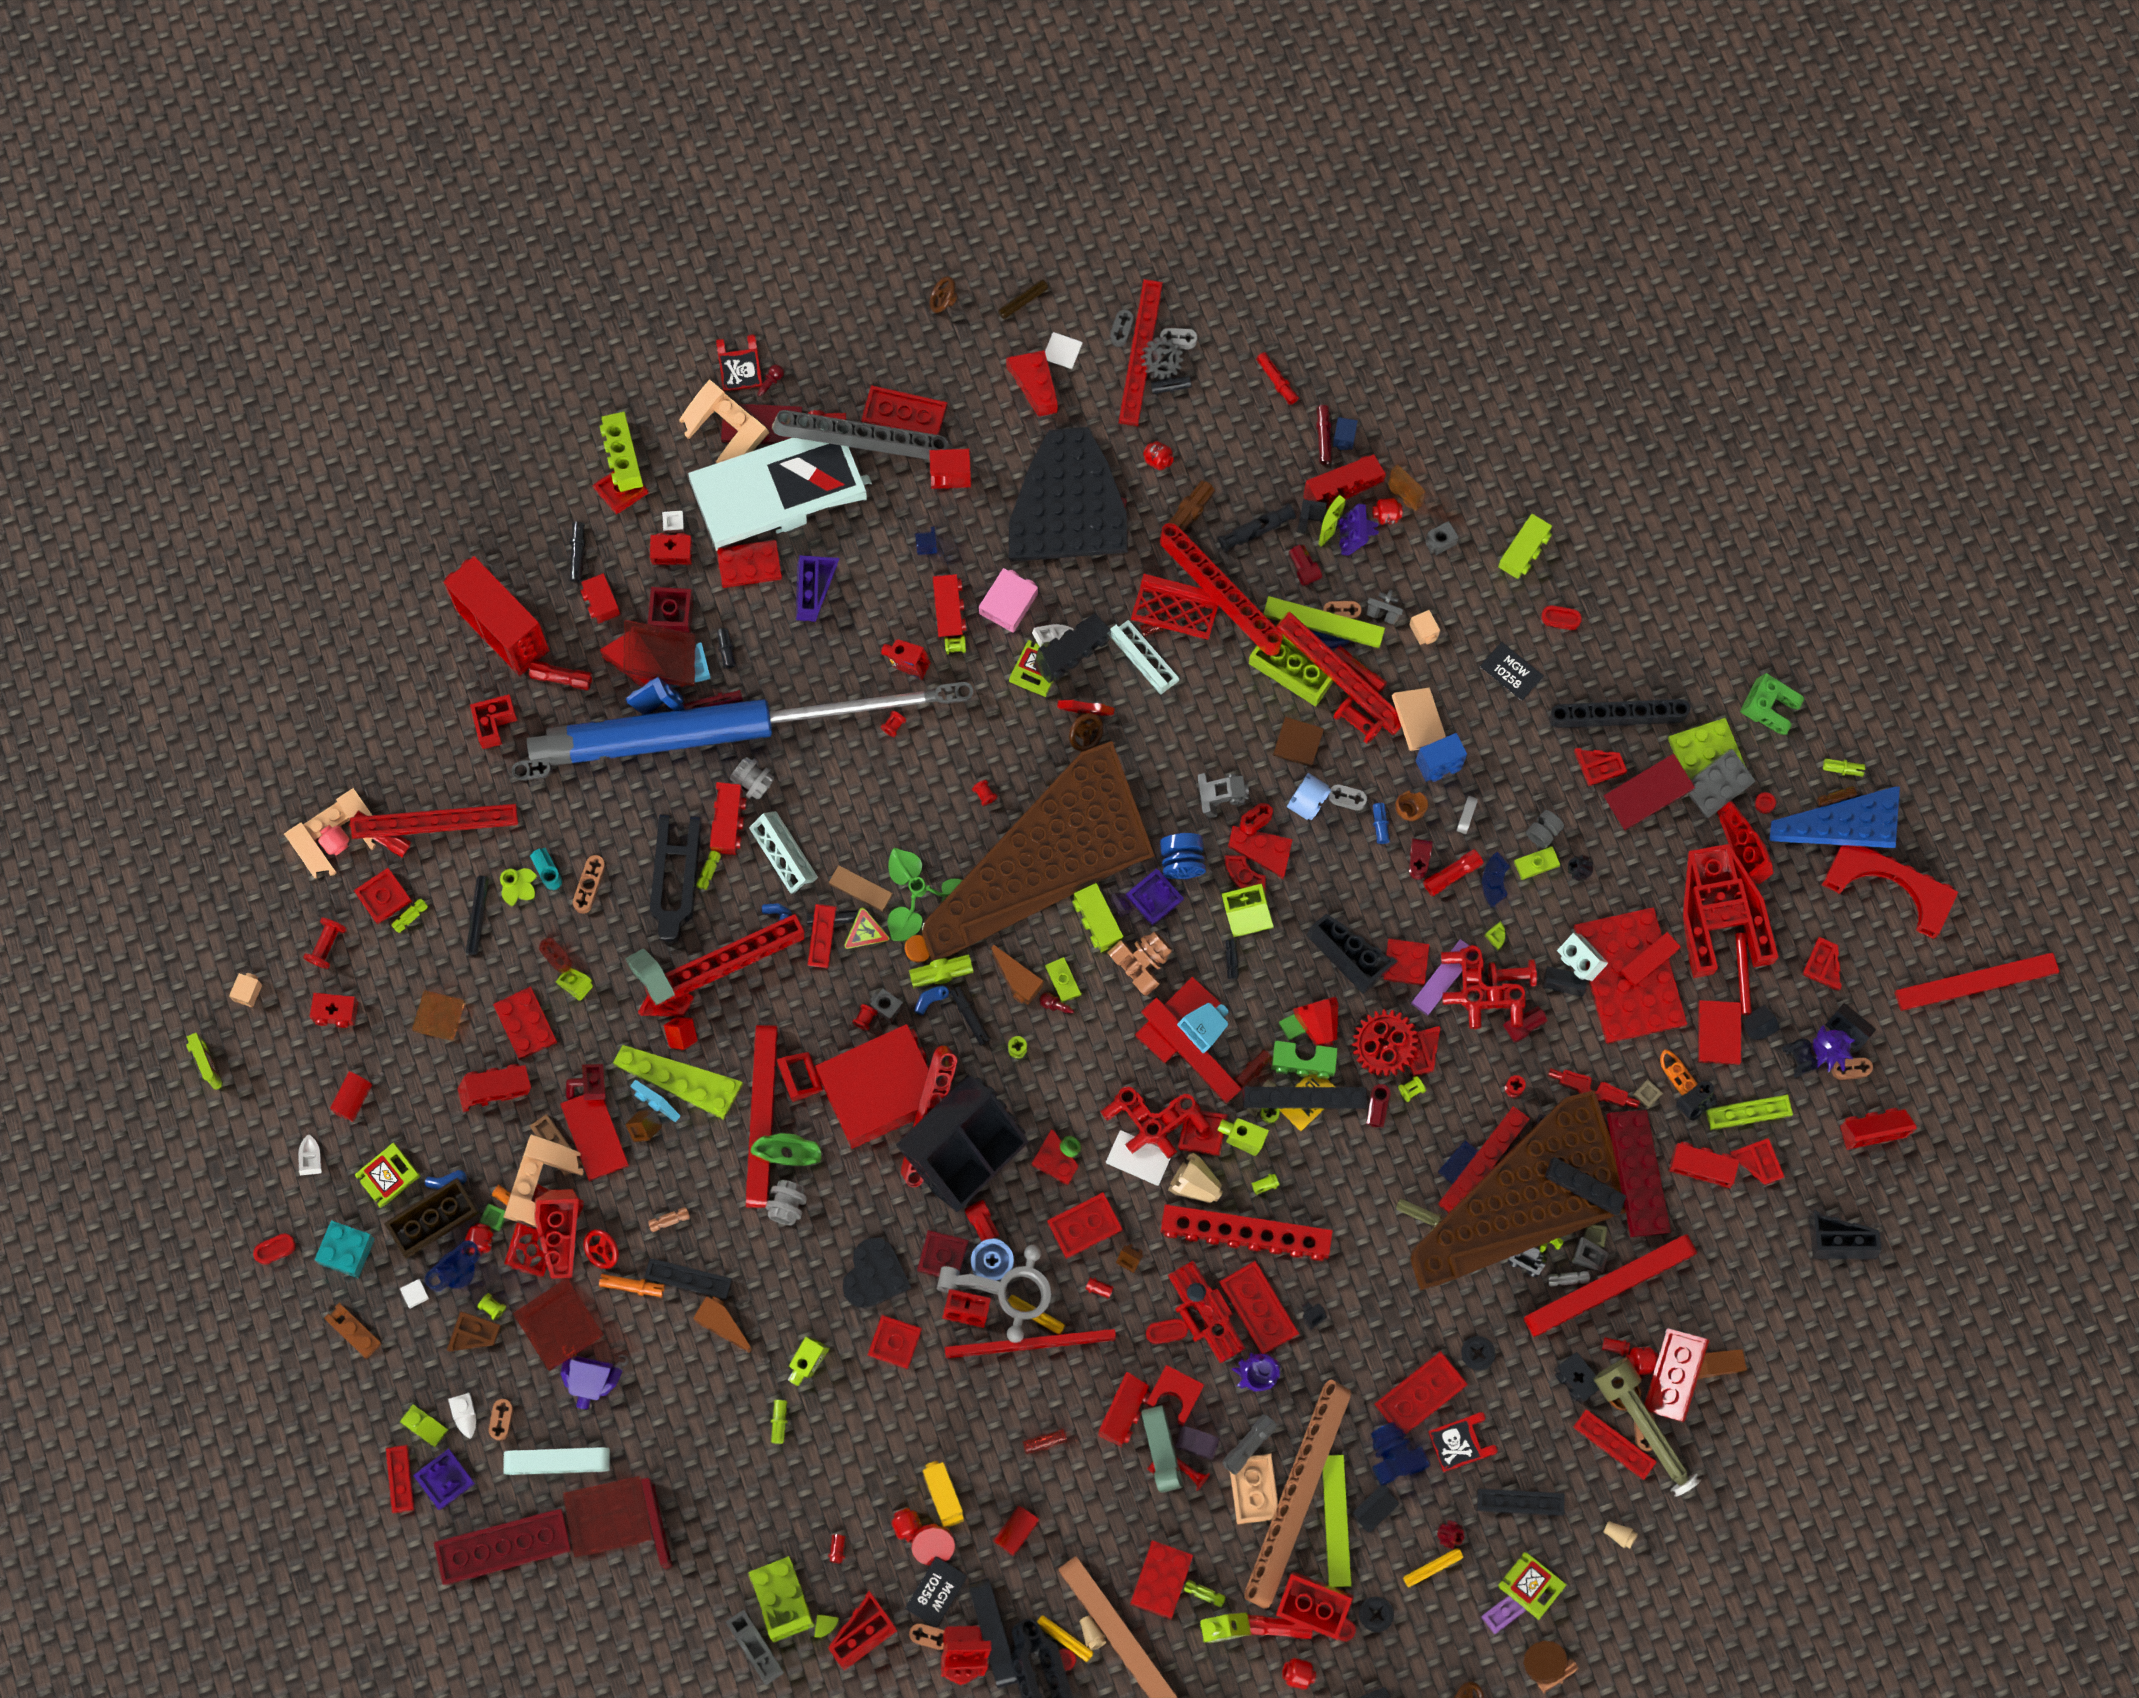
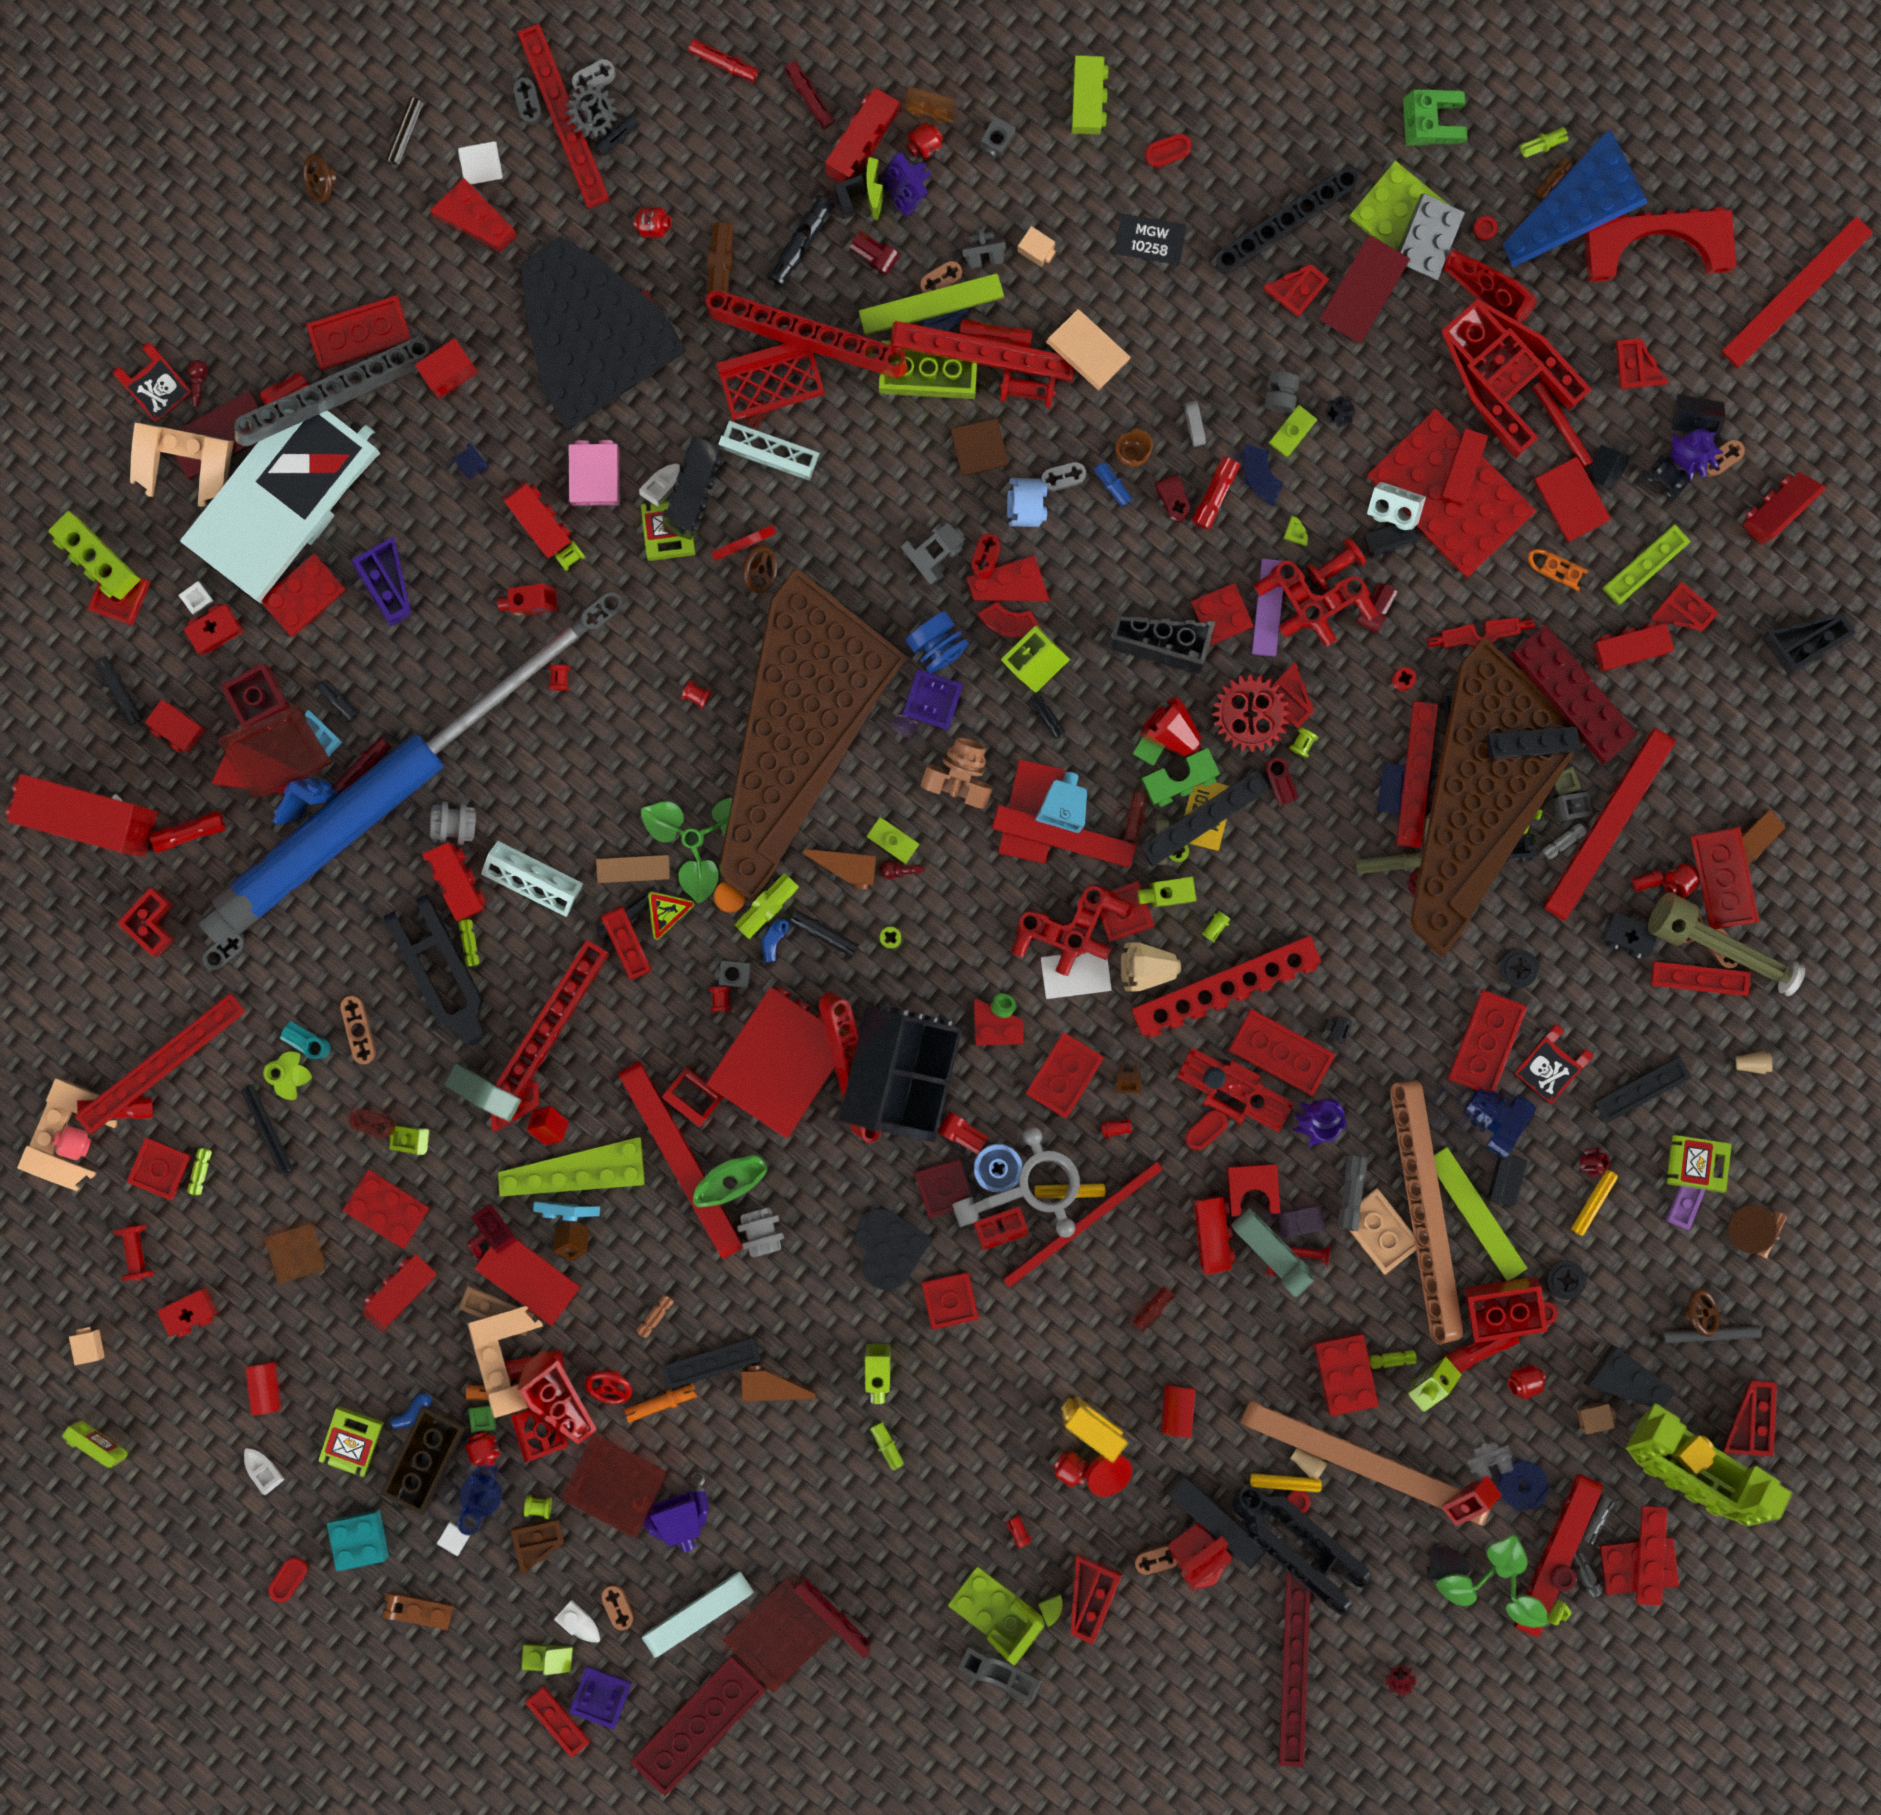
camera: 30 degrees left, 15 degrees up
blue arm [762,903,792,921] -> none
black sticker [905,1557,967,1628] -> none
lime brick [1072,883,1123,952] -> none
dark blue brick [1333,417,1358,450] -> none
blue brick [1416,733,1467,782] -> none
dark tan tile [1633,1079,1663,1109] -> none
black piece [1676,1081,1717,1121] -> none

